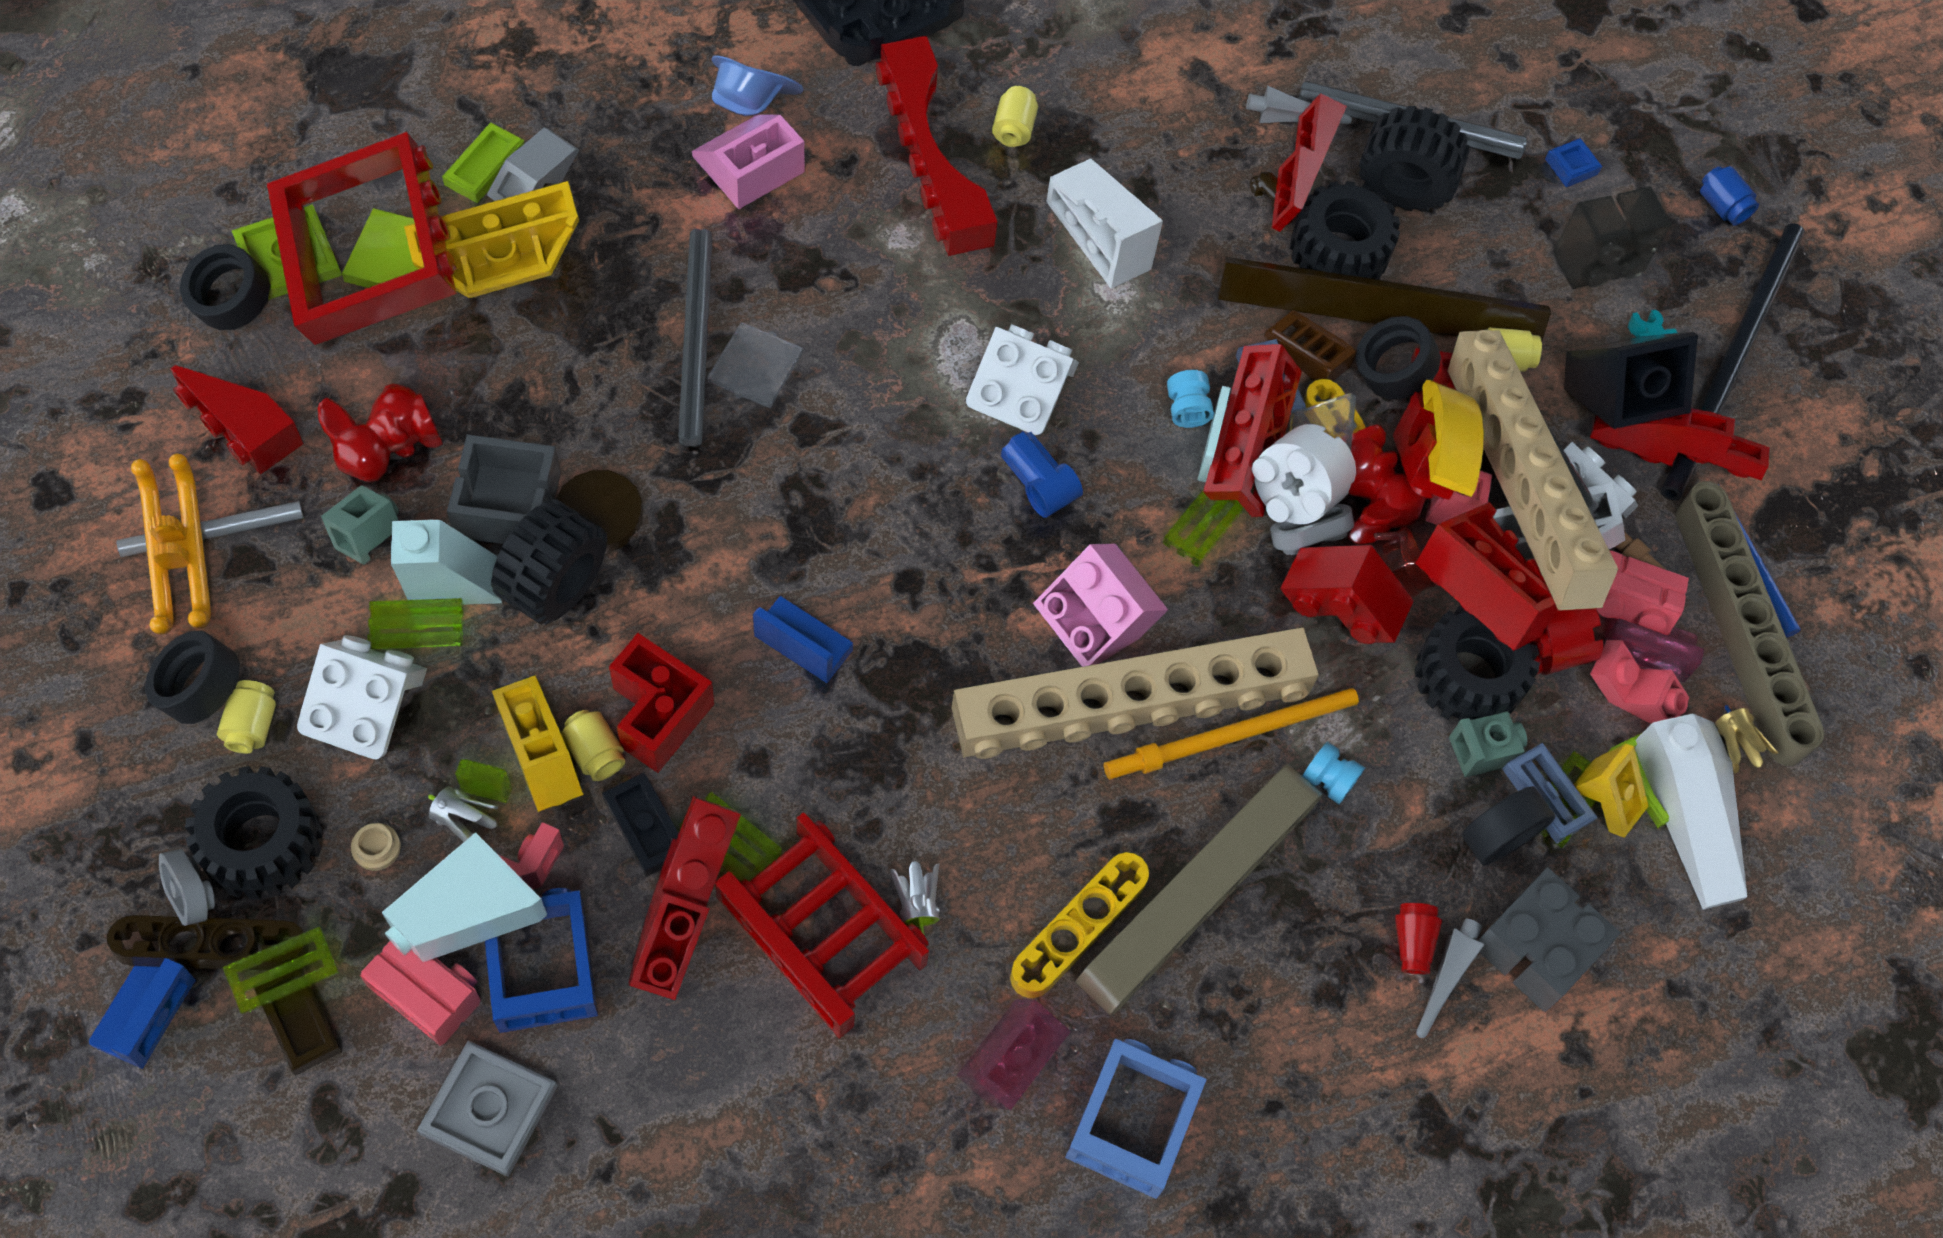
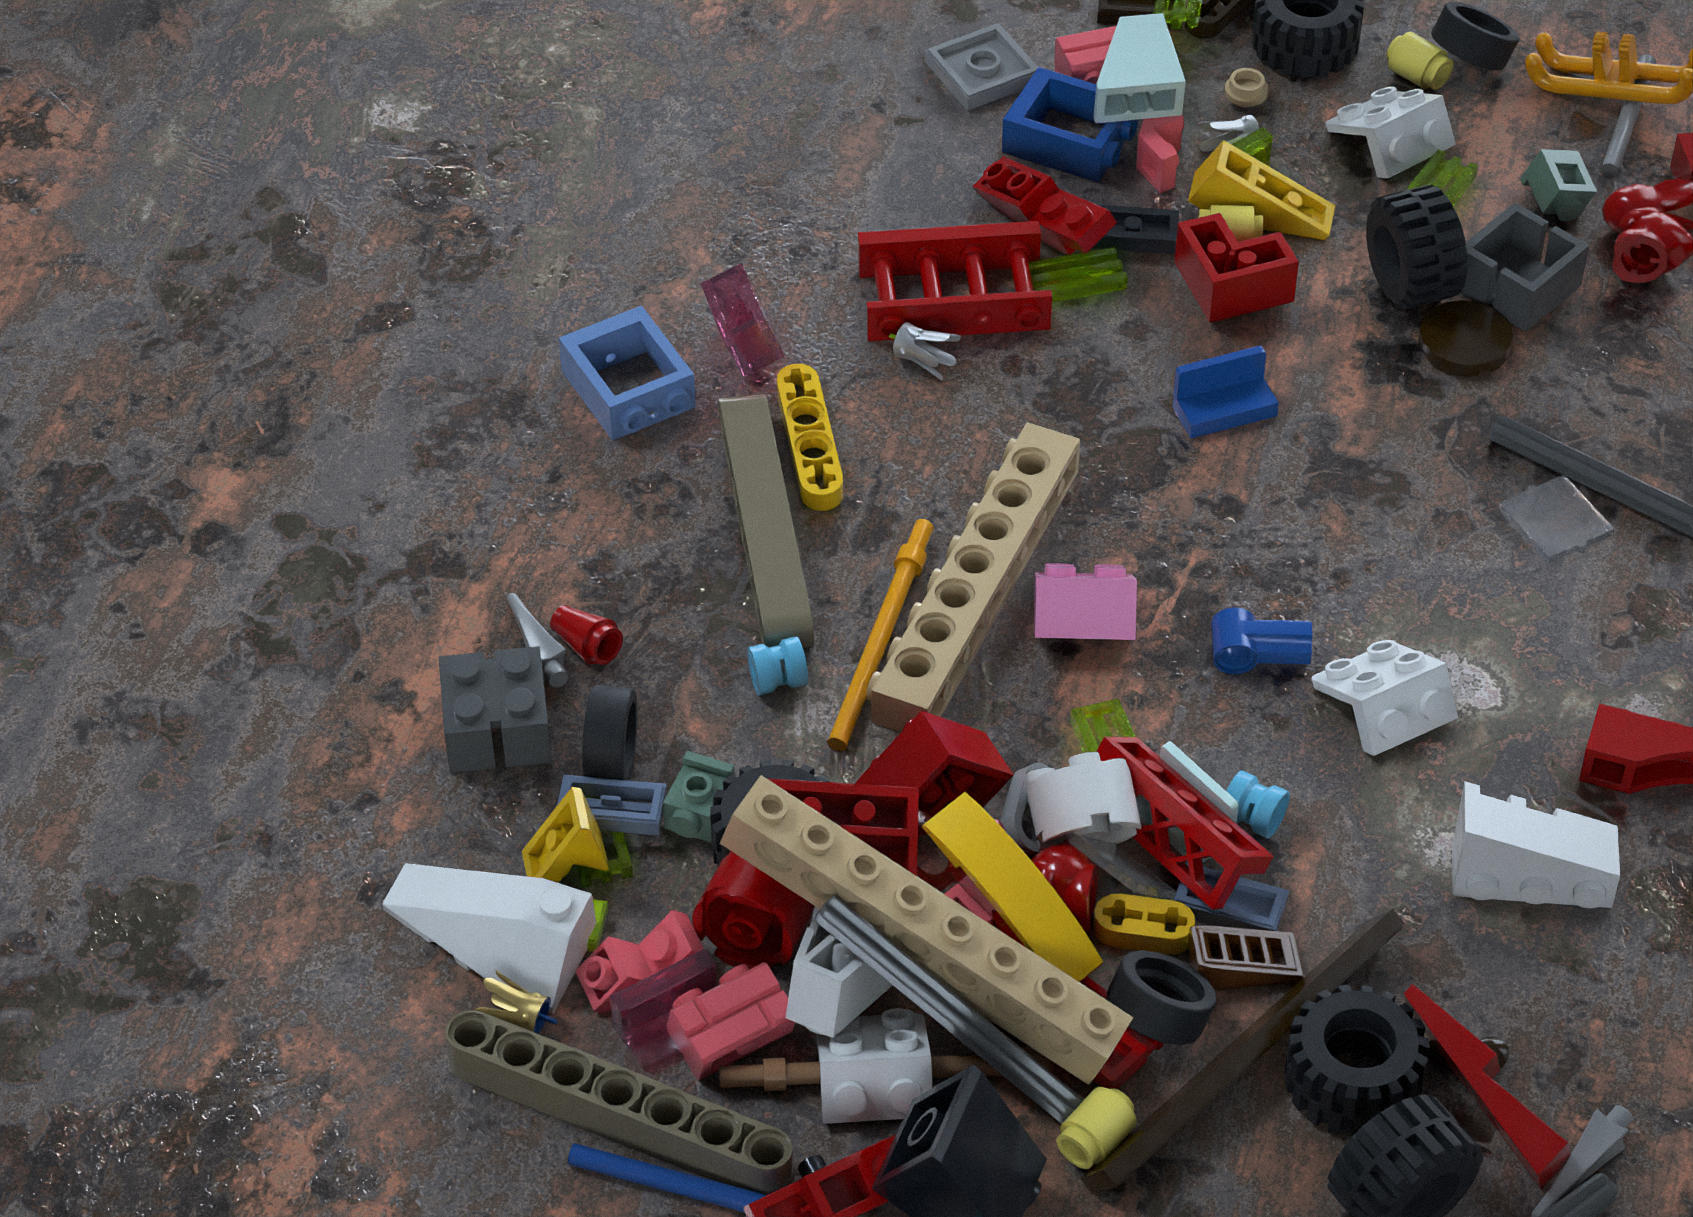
camera: 135 degrees right, 15 degrees down
light aqua slope [391,519,502,607] -> none

